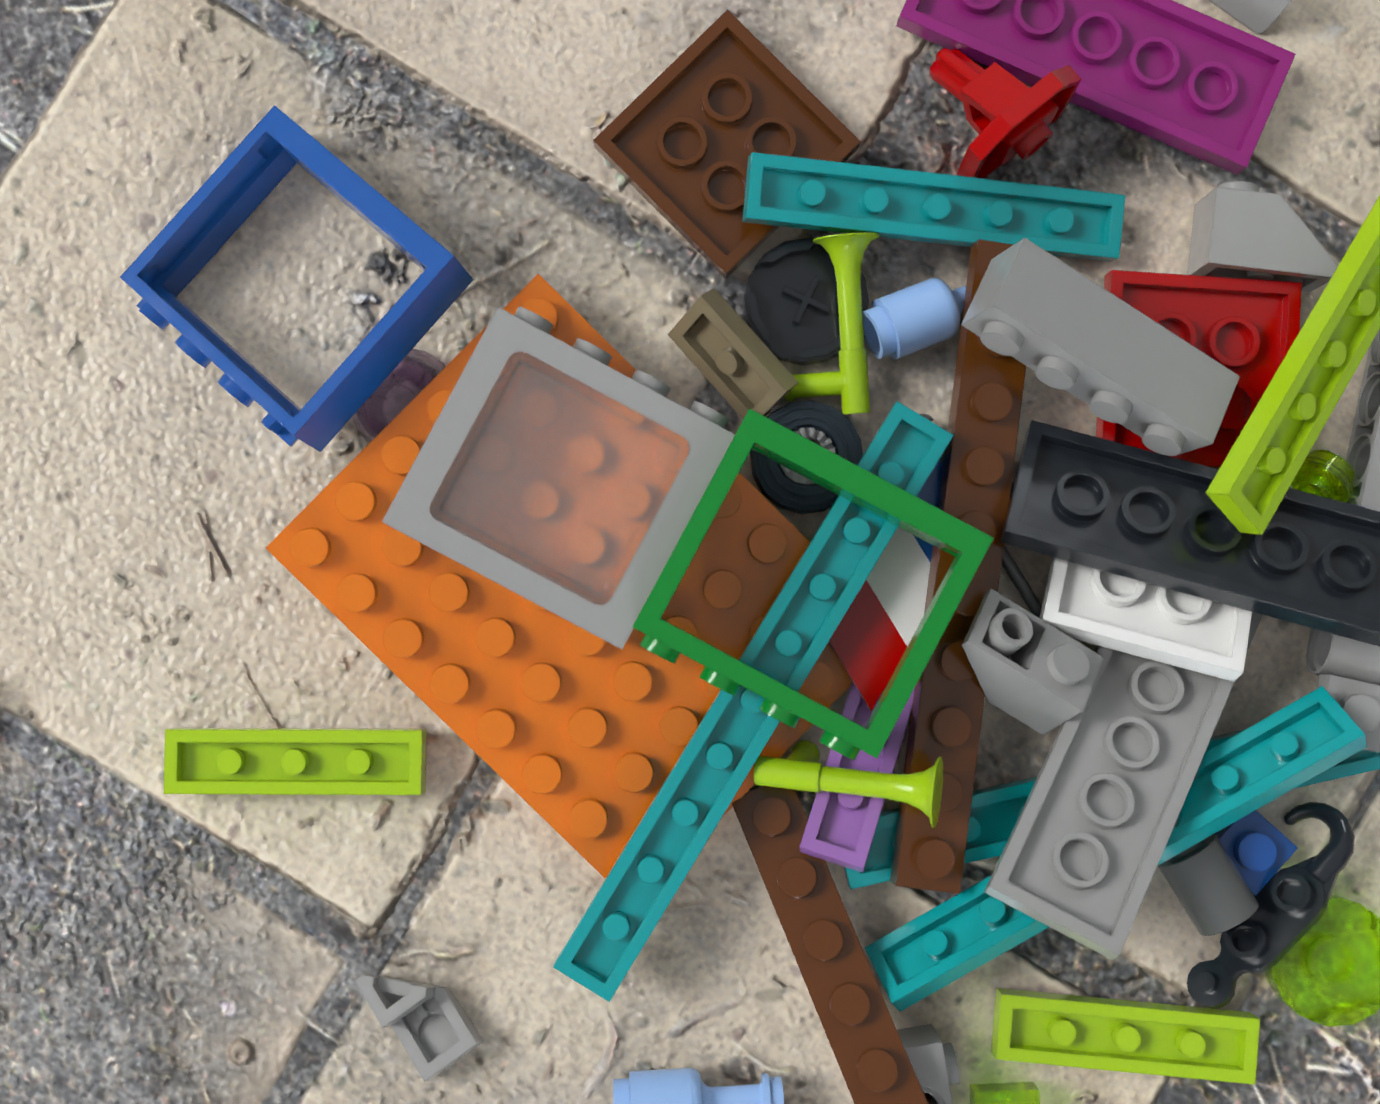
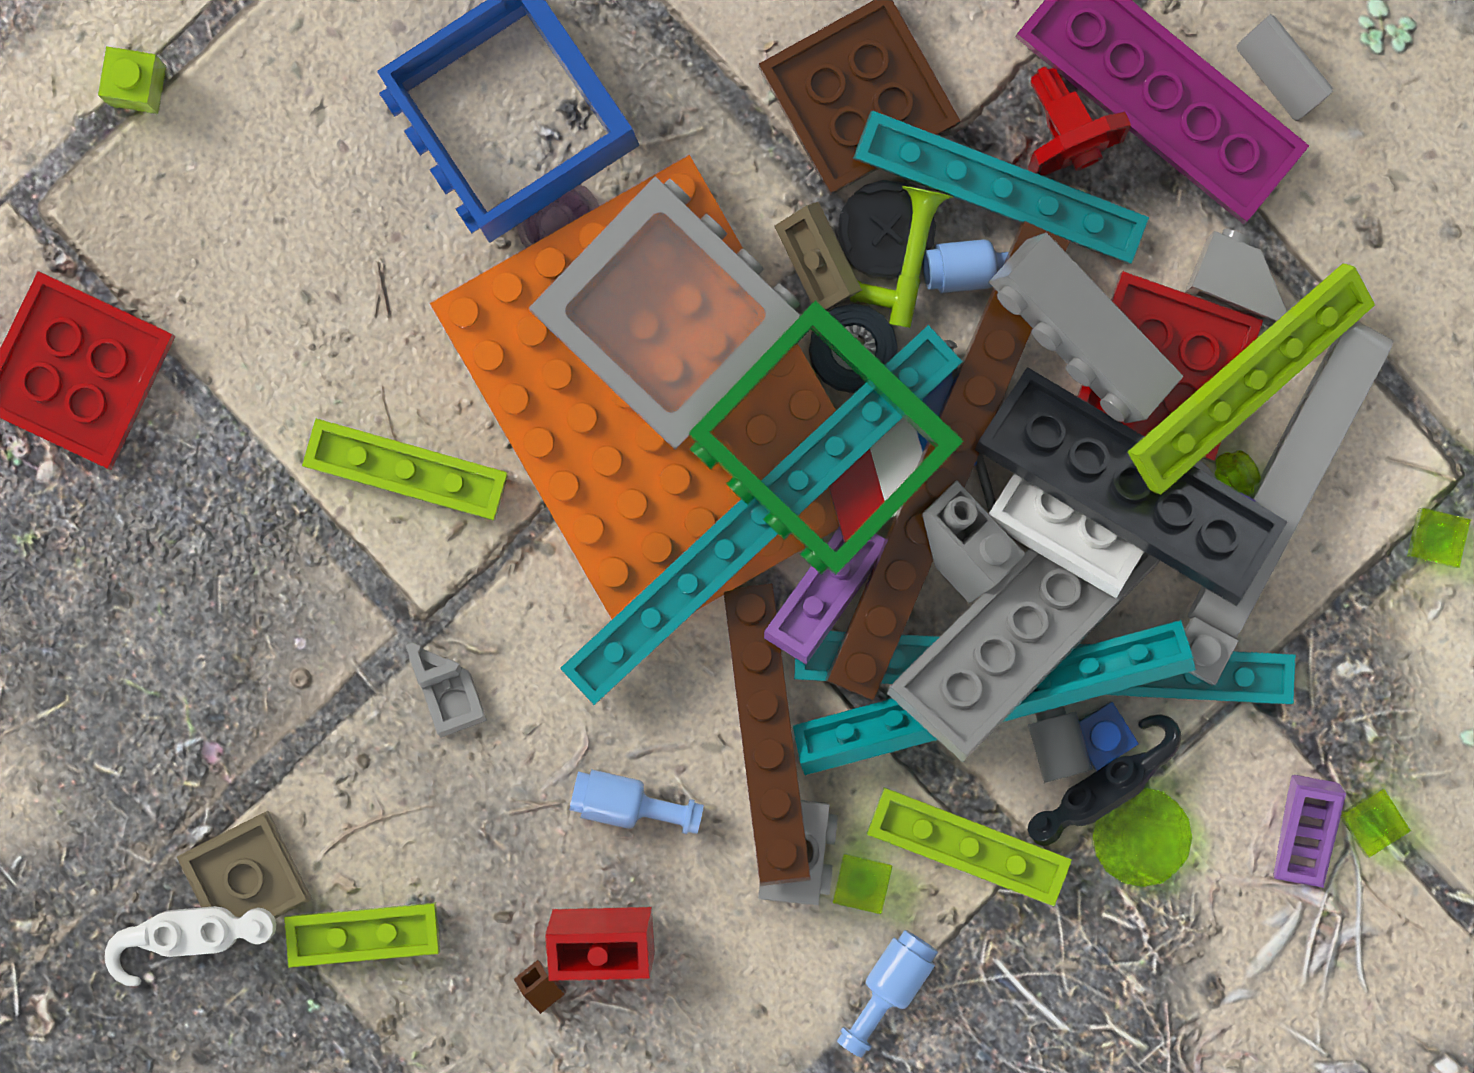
camera: 10 degrees right, 0 degrees up
lime piece [754,740,943,828] -> none

